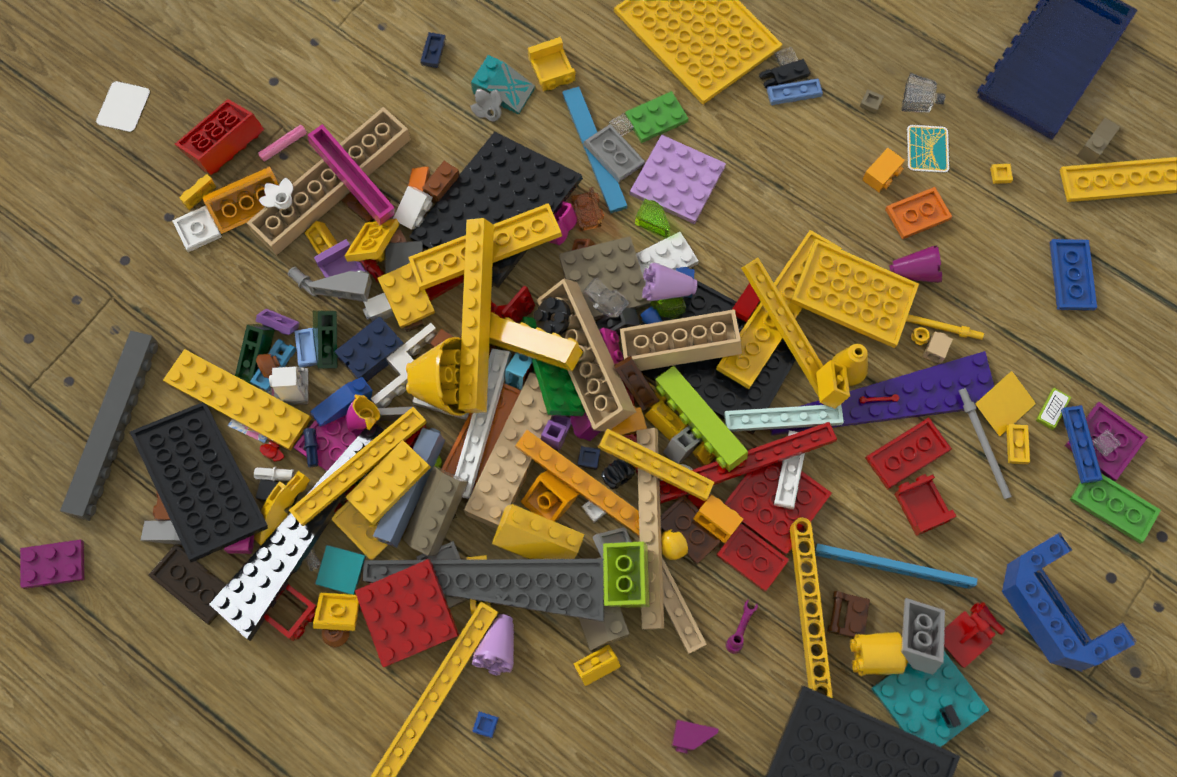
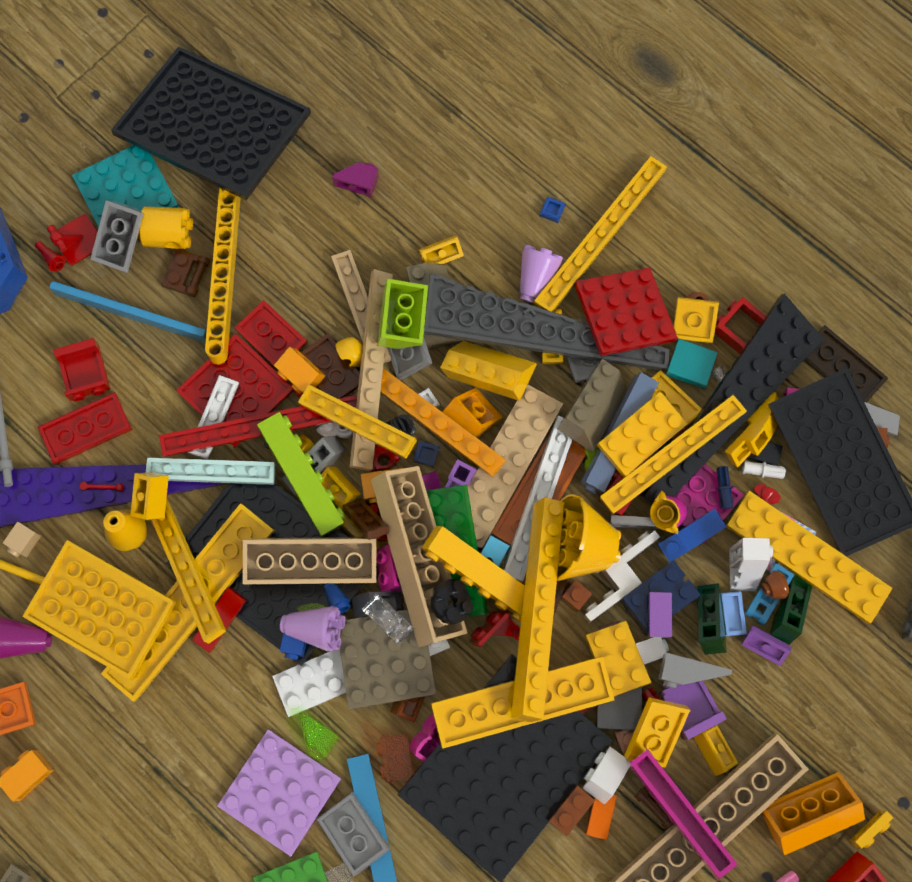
camera: 175 degrees left, 5 degrees up
white tile [172,205,222,252] -> none
white plate [259,178,293,209] -> none
light grey axle [288,266,318,297] -> none
magenta brick [726,600,758,654] -> none
yellow plate [911,327,930,345] -> none
black tile [939,704,961,729] -> none
none -> medium lavender tile [649,592,672,638]

